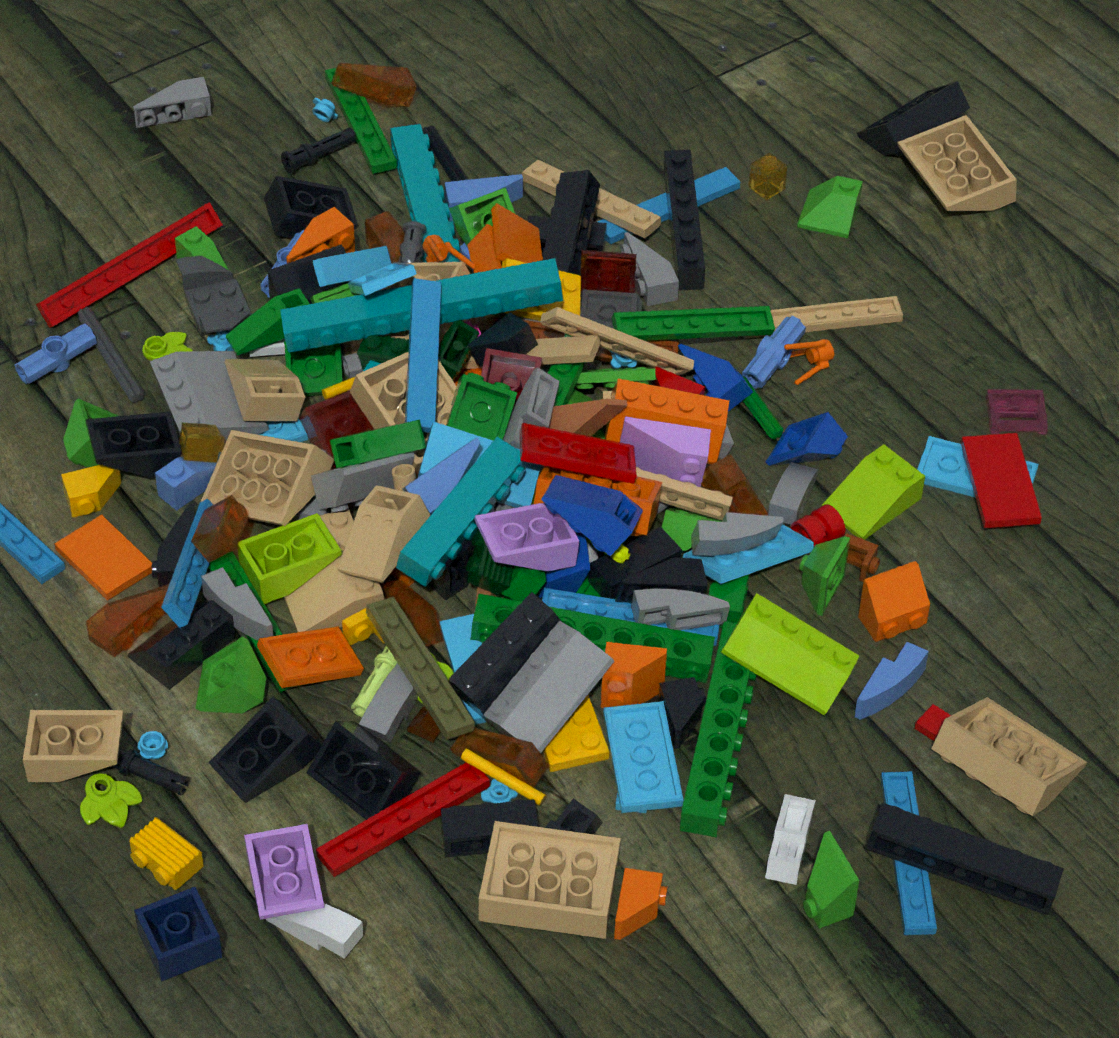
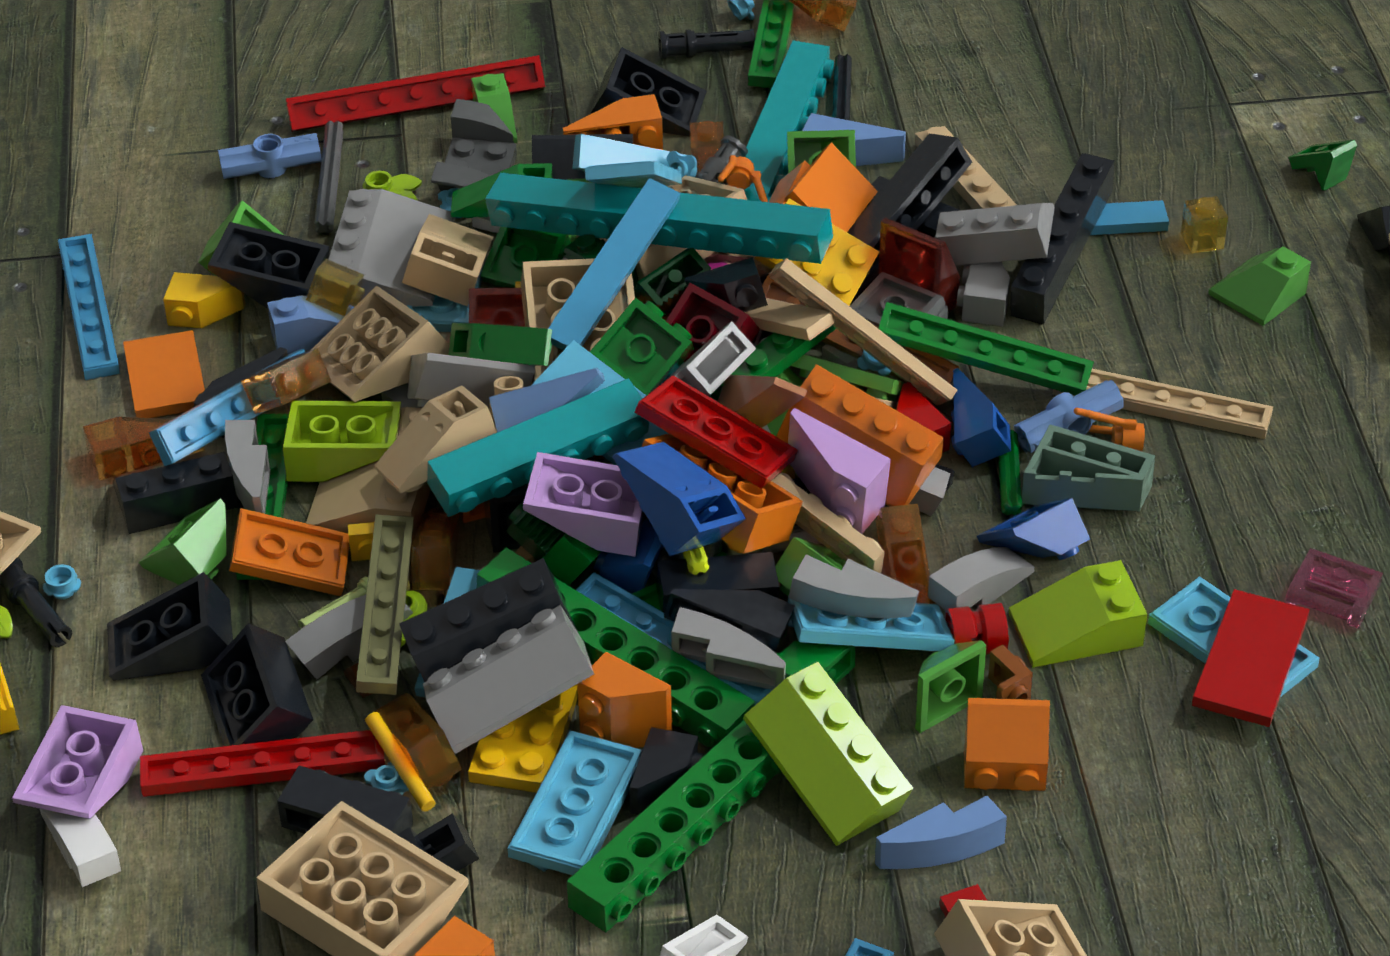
camera: 30 degrees right, 5 degrees down
none -> medium azure plate [666,151,697,177]
none -> light grey slope [935,203,1055,266]
none -> sand green wedge [1022,425,1155,511]
none -> green slope [1288,139,1357,191]

